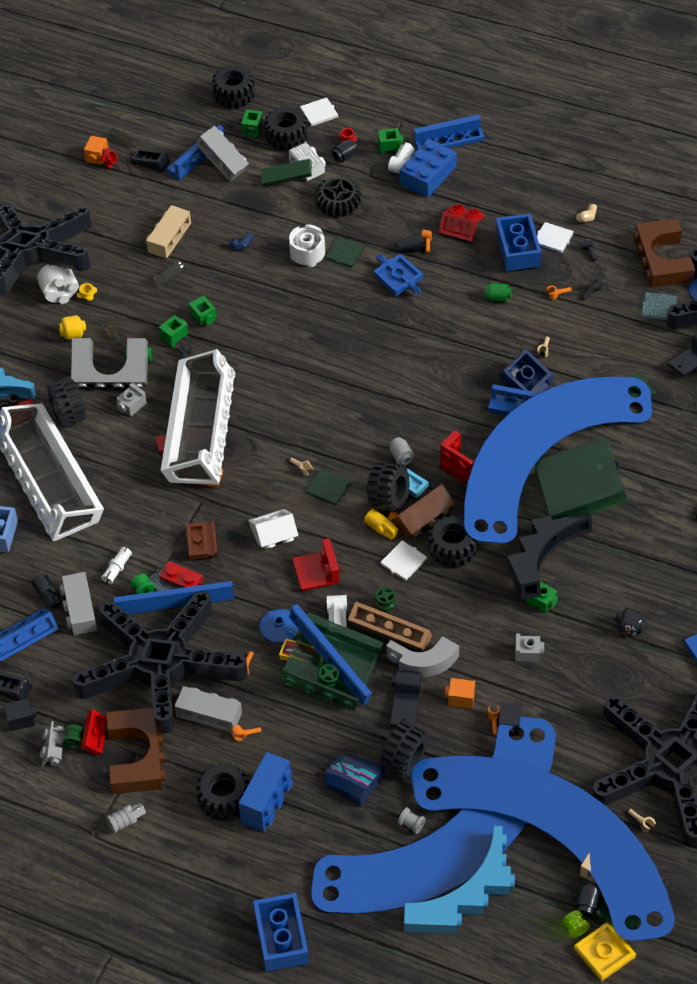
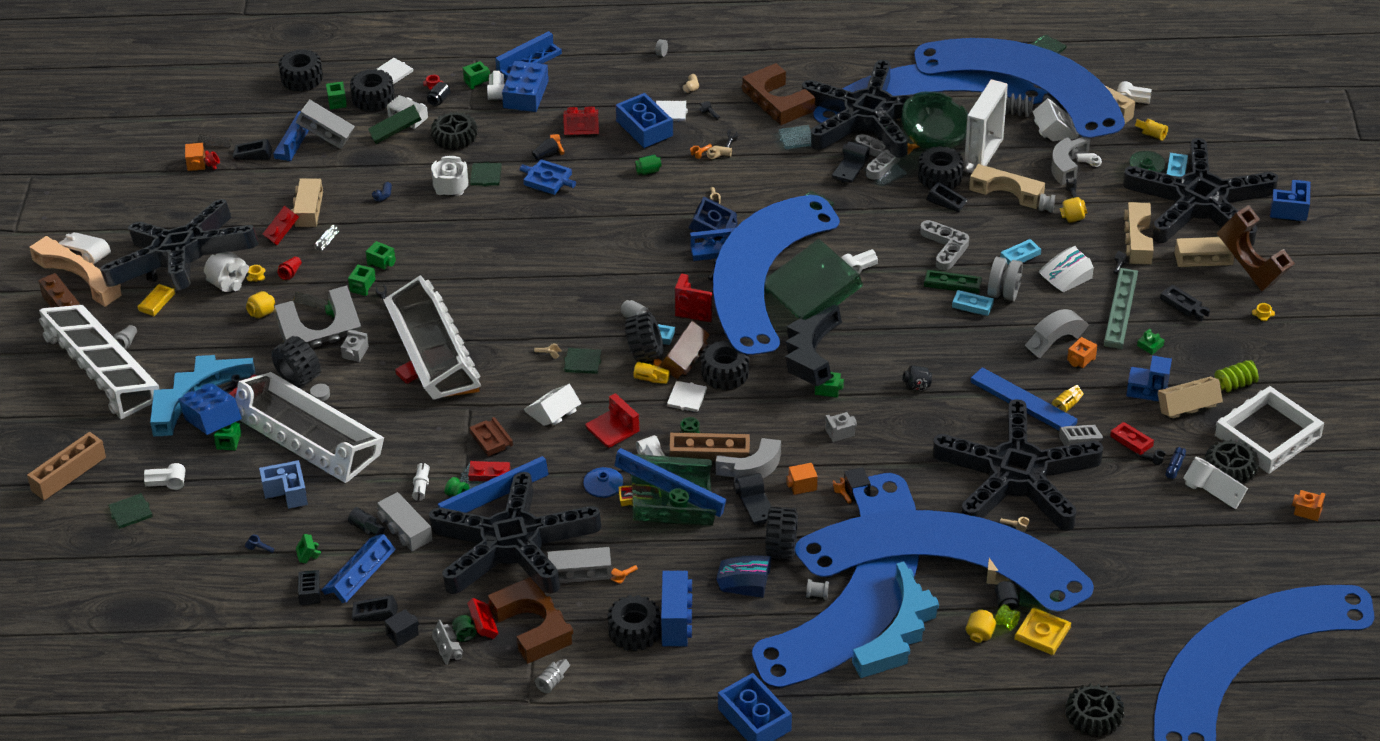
camera: 25 degrees left, 10 degrees down
none -> red plate [263,206,299,245]
none -> red cone [277,256,302,280]
none -> light grey tile [310,384,330,401]
none -> light grey tile [655,39,668,57]
none -> tan arm [707,146,732,159]
none -> white piece [840,249,878,278]
none -> yellow head [966,610,996,643]

